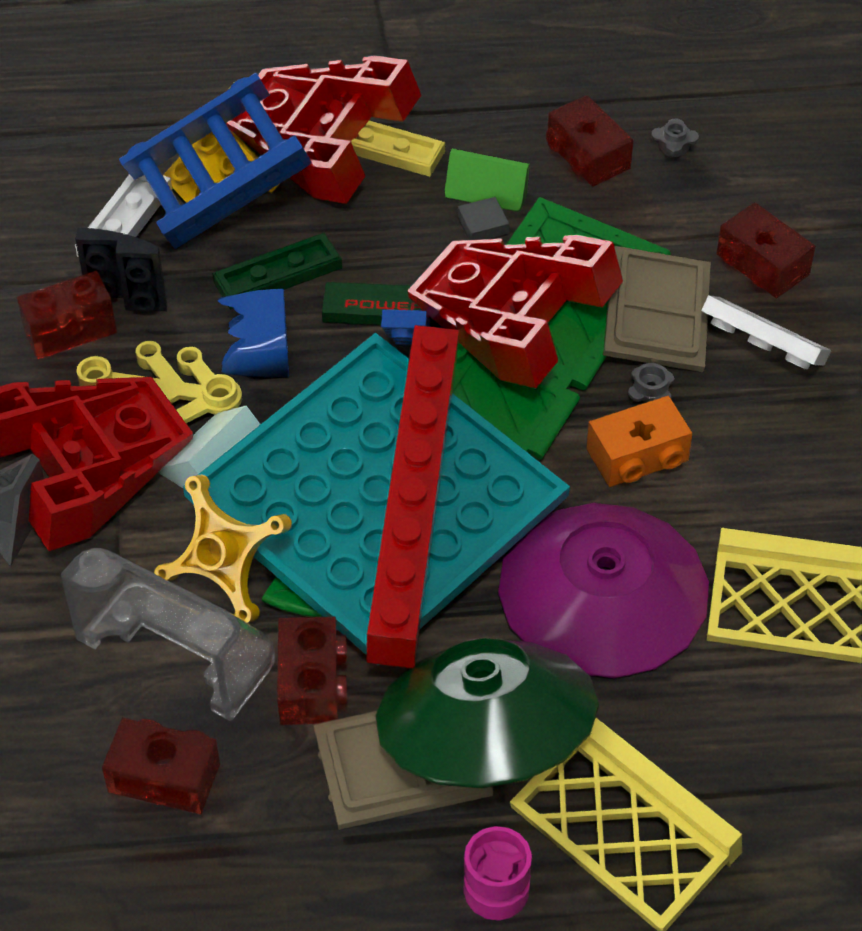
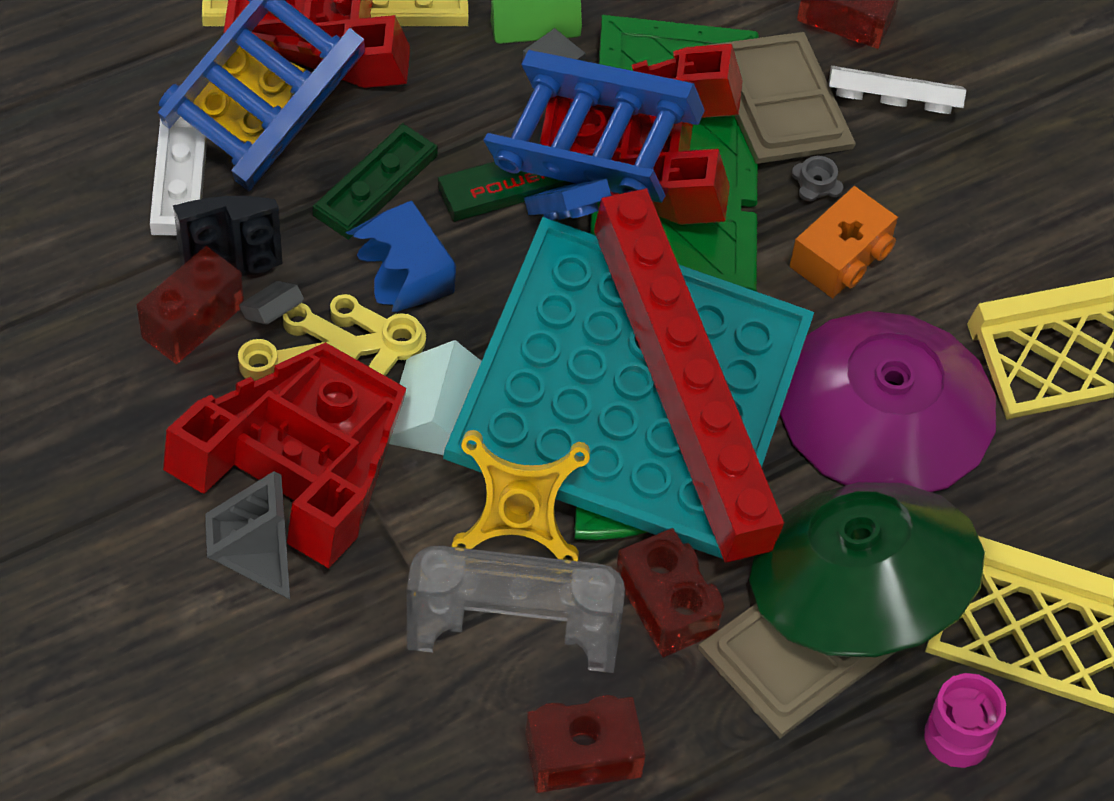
camera: 30 degrees left, 5 degrees up
none -> dark grey tile [239,281,304,324]
none -> blue fence [484,50,705,203]

